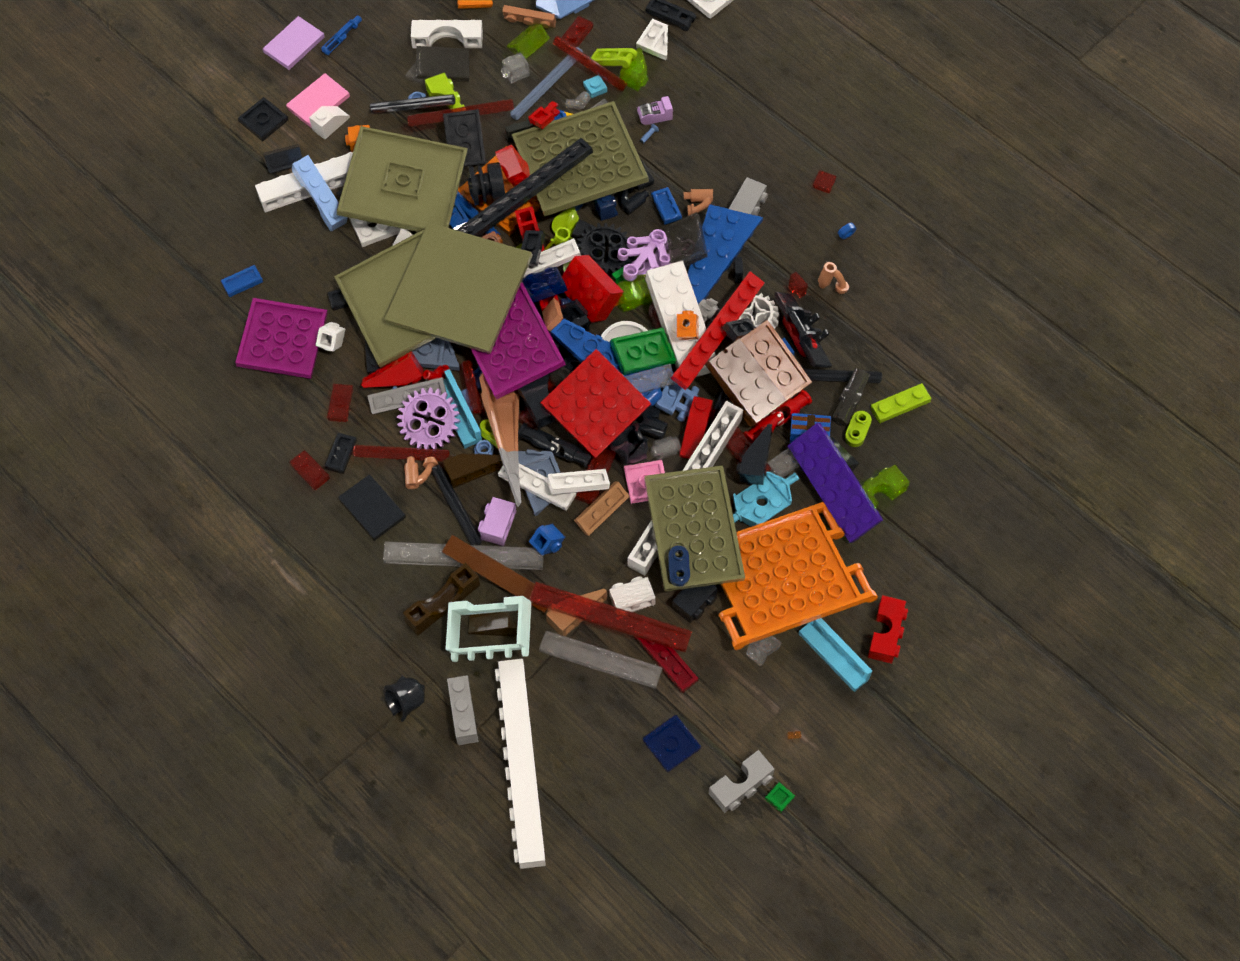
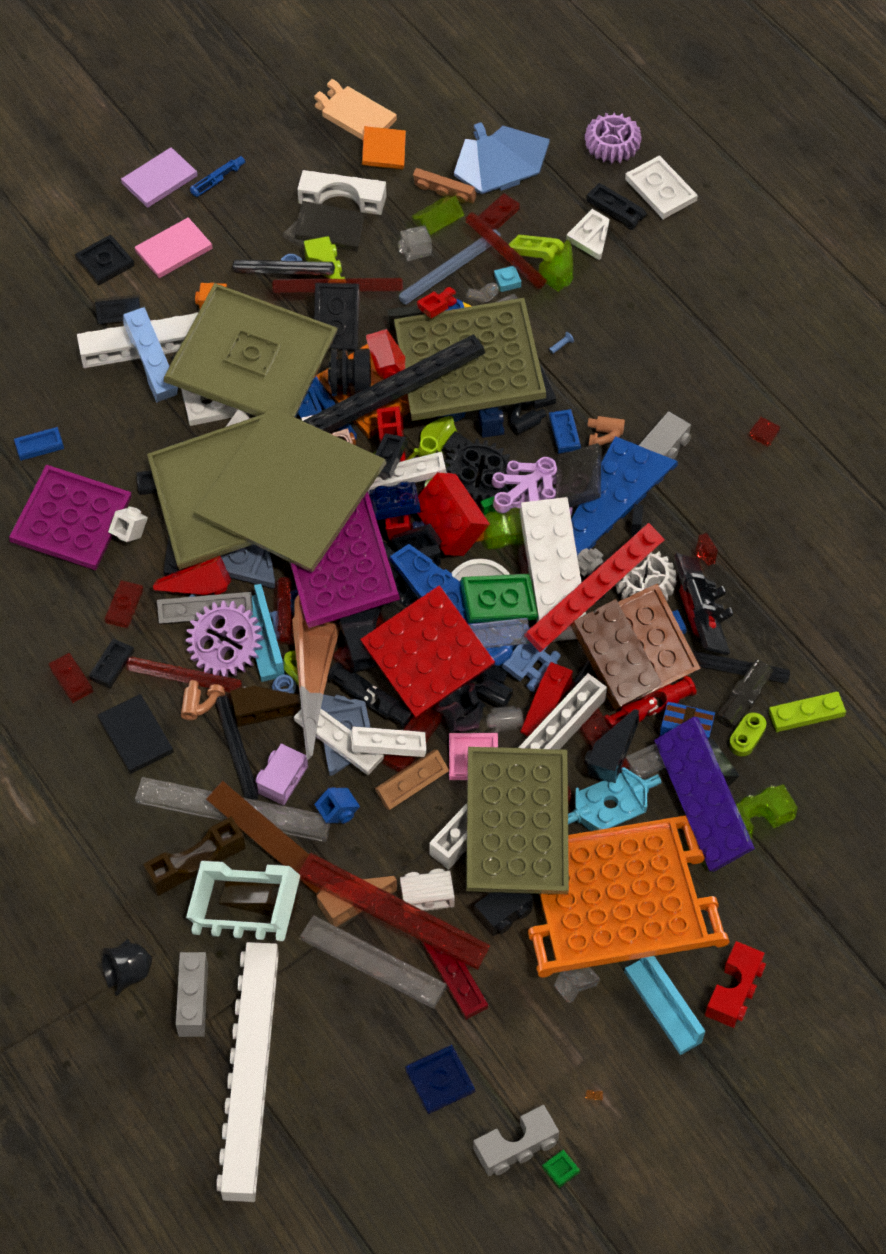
camera: 10 degrees right, 5 degrees down
white slope [309,106,350,139] -> none
red arm [423,365,450,380] -> none
nougat tile [542,298,563,332] -> none
lavender leg [637,96,673,125] -> none
dark blue plate [668,546,690,587] -> none
orange brick [677,311,699,340] -> none
black plate [722,318,756,341] -> none
nougat plant [818,262,849,294] -> none
blue tile [838,222,856,239] -> none

